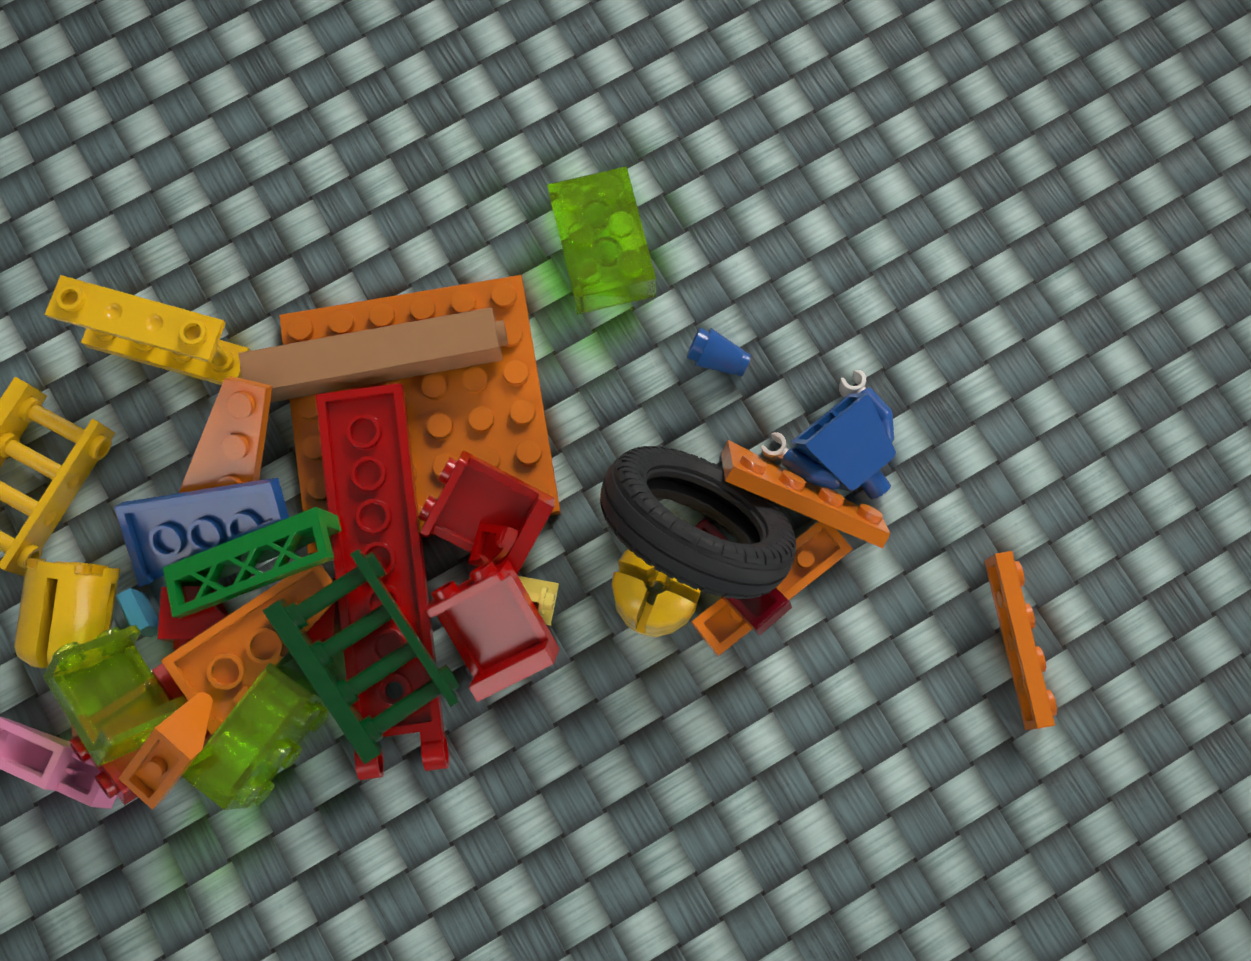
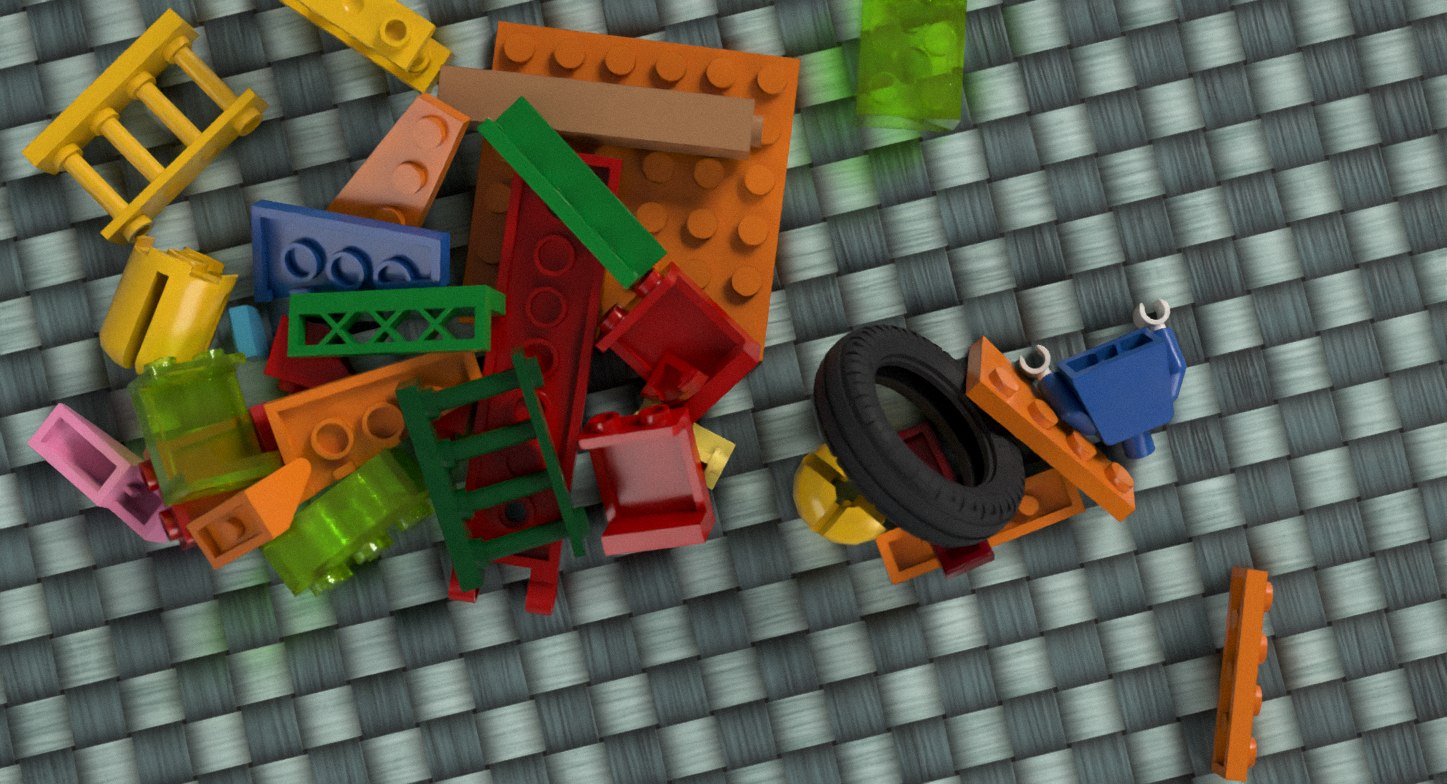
camera: 15 degrees right, 10 degrees up
blue cone [687,328,751,377] -> none
none -> green fence [476,95,668,289]

